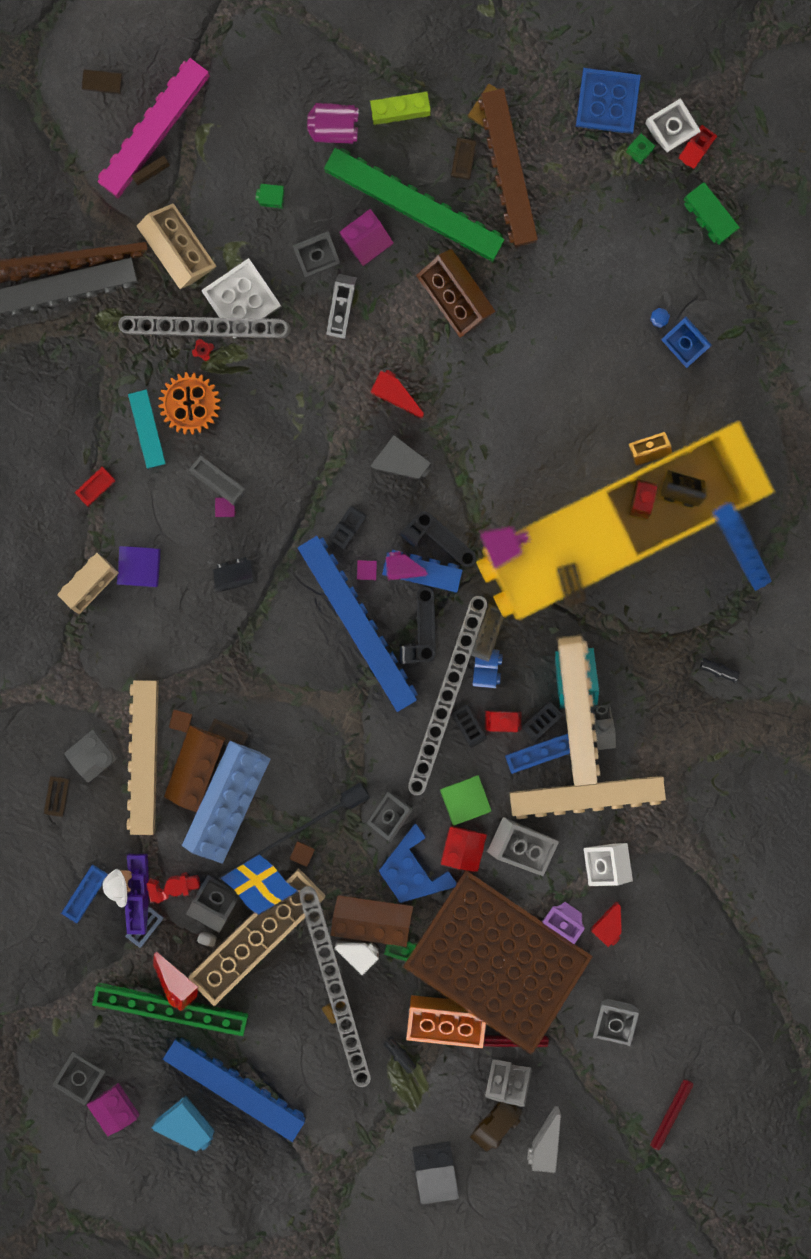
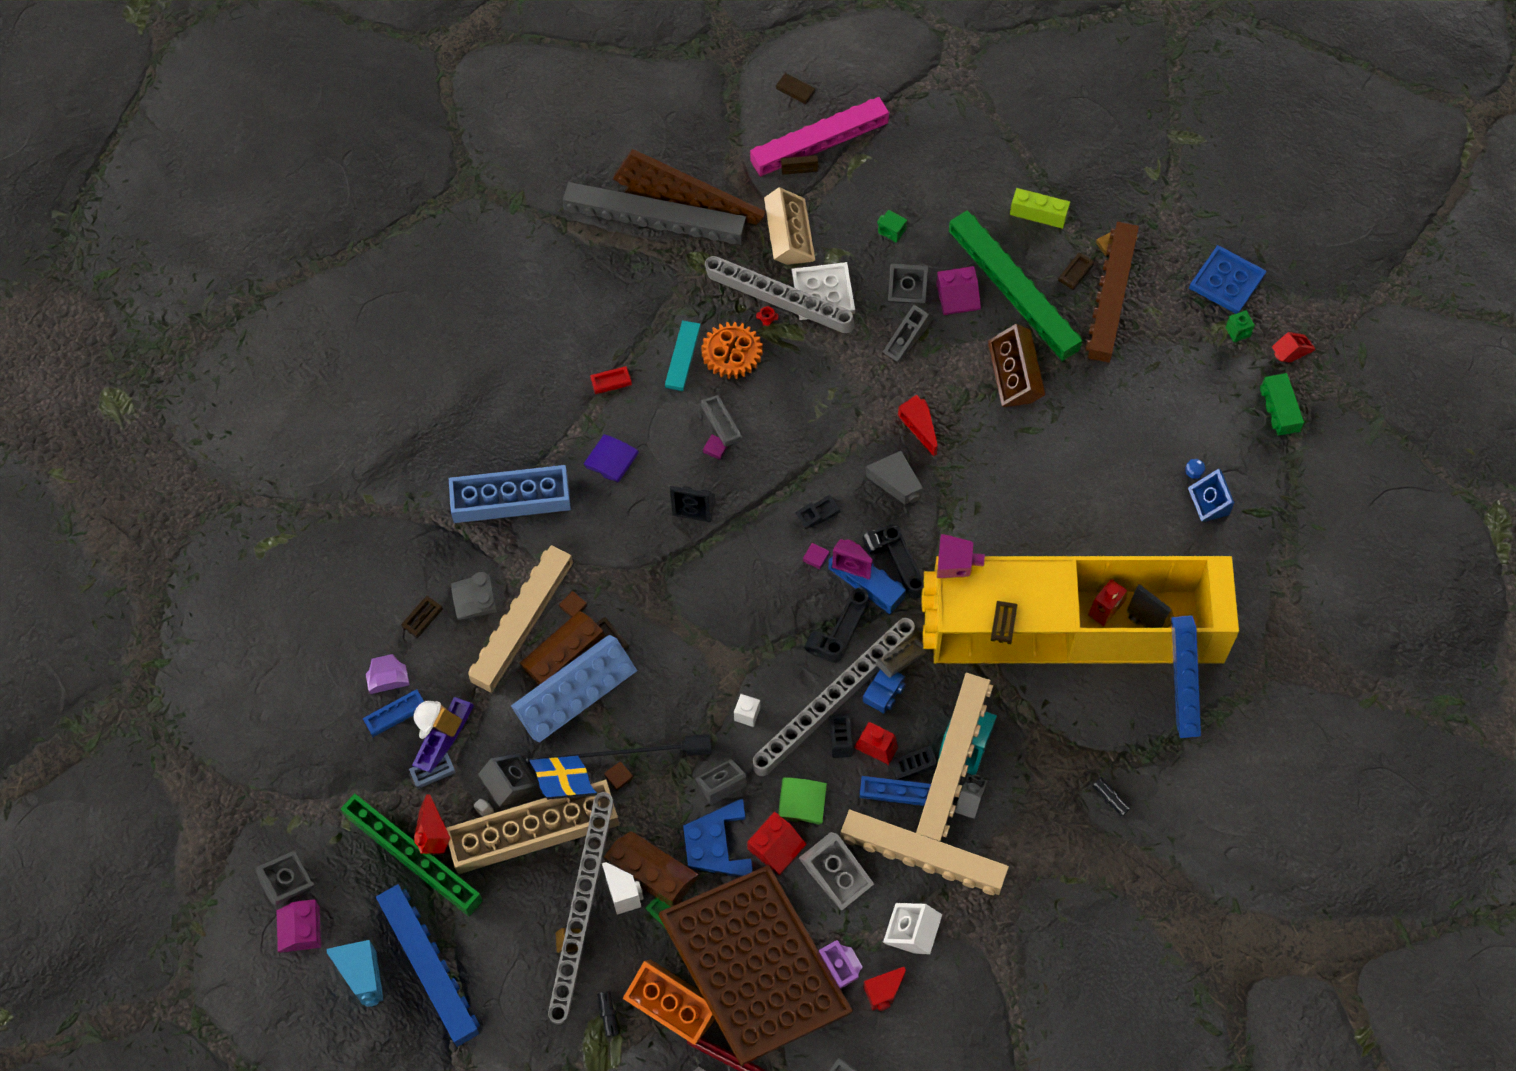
camera: 25 degrees right, 25 degrees down
tan brick [57,553,119,614] -> none
red hips [147,872,201,903] -> none
blue brick [297,536,418,712] -> none
magenta cylinder [307,103,358,144] -> none
white slope [645,98,701,152] -> none
none -> medium lavender slope [366,654,410,694]
none -> pearl gold slope [433,708,462,737]
none -> medium blue brick [449,465,571,523]
none -> white brick [734,694,760,727]

